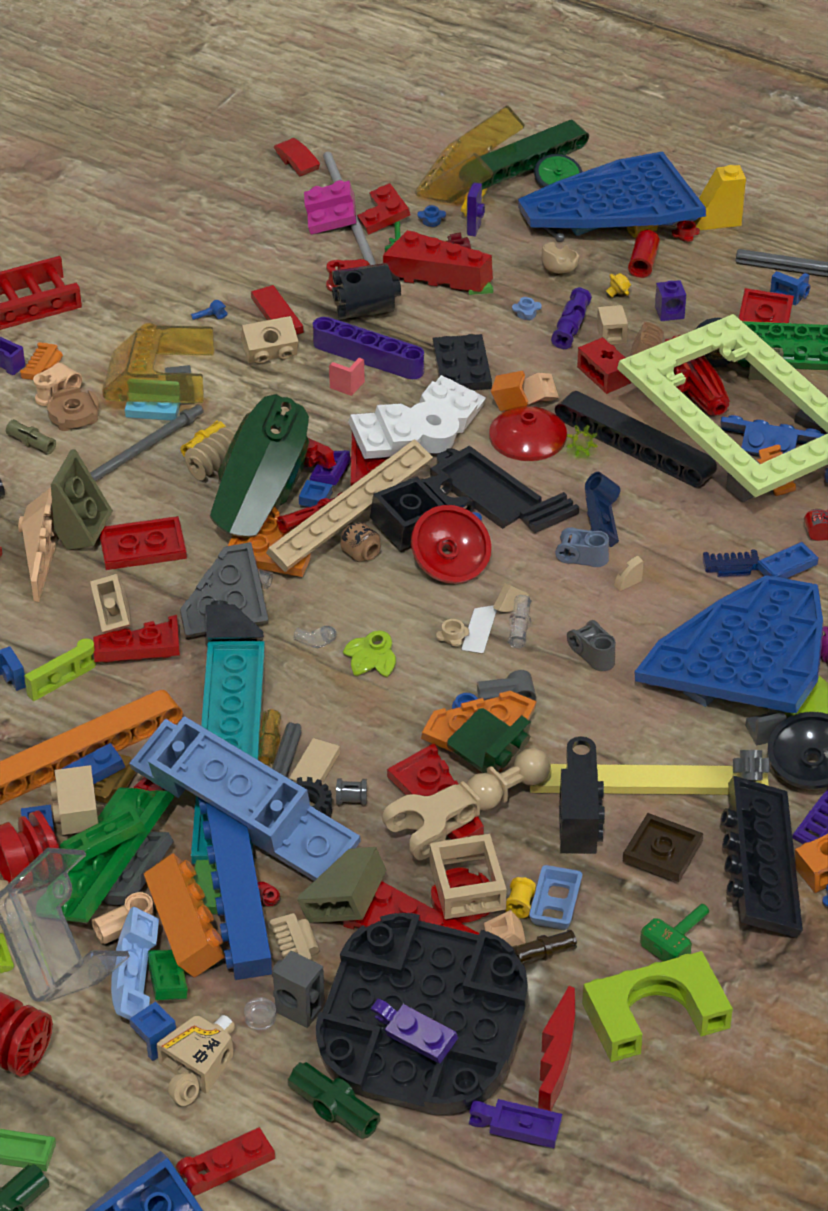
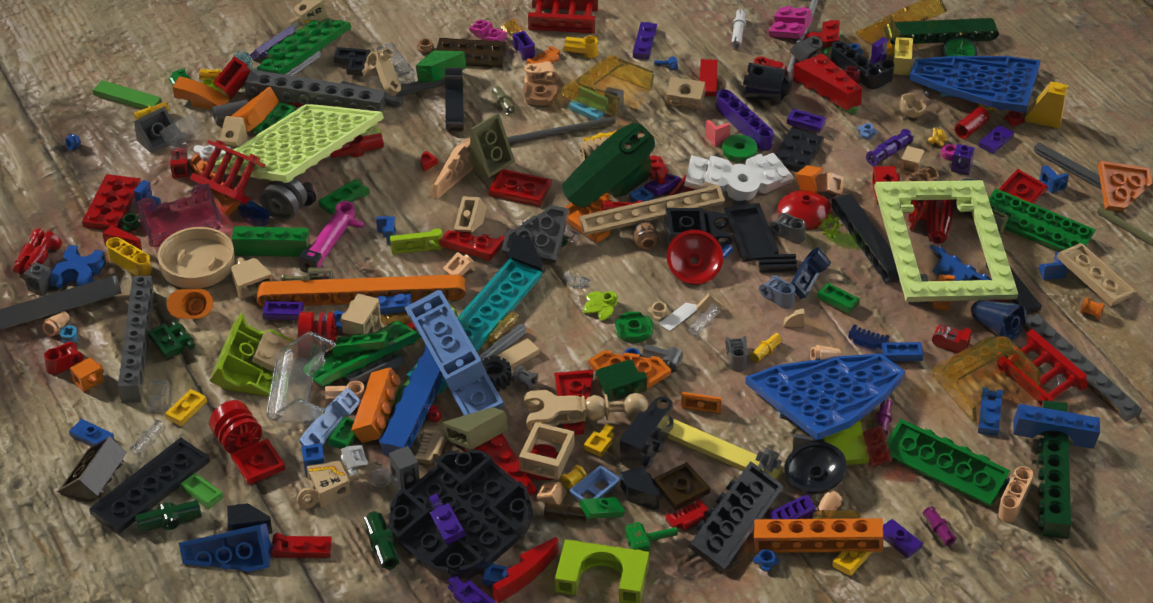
camera: 30 degrees right, 0 degrees up
none -> black slope [227,503,273,534]
none -> red plate [230,438,285,485]
none -> white plate [341,445,368,469]
none -> light nougat bracket [443,252,476,276]
none -> blue plate [482,564,509,587]
none -> yellow piece [564,36,599,58]
none -> green plate [579,497,625,519]
none -> yellow plate [584,424,614,457]
none -> green tile [615,311,653,343]
none -> black slope [620,466,661,509]
none -> dark purple plate [632,22,657,59]
none -> red piece [665,499,708,531]
none -> orange slope [681,392,723,414]
none -> green tile [722,135,757,162]
none -> white pin [731,9,747,49]
none -> yellow axle [750,333,783,363]
none -> dark grey piece [769,212,805,243]
none -> dark purple plate [787,108,826,133]
none -> dark grey piece [790,36,823,62]
none -> light nougat cone [810,345,841,360]
none -> green plate [817,282,860,314]
none -> black beam [830,41,895,89]
none -> light yellow brick [893,37,913,76]
none -> dark pink tile [941,144,956,160]
none -> dark purple plate [978,125,1014,154]

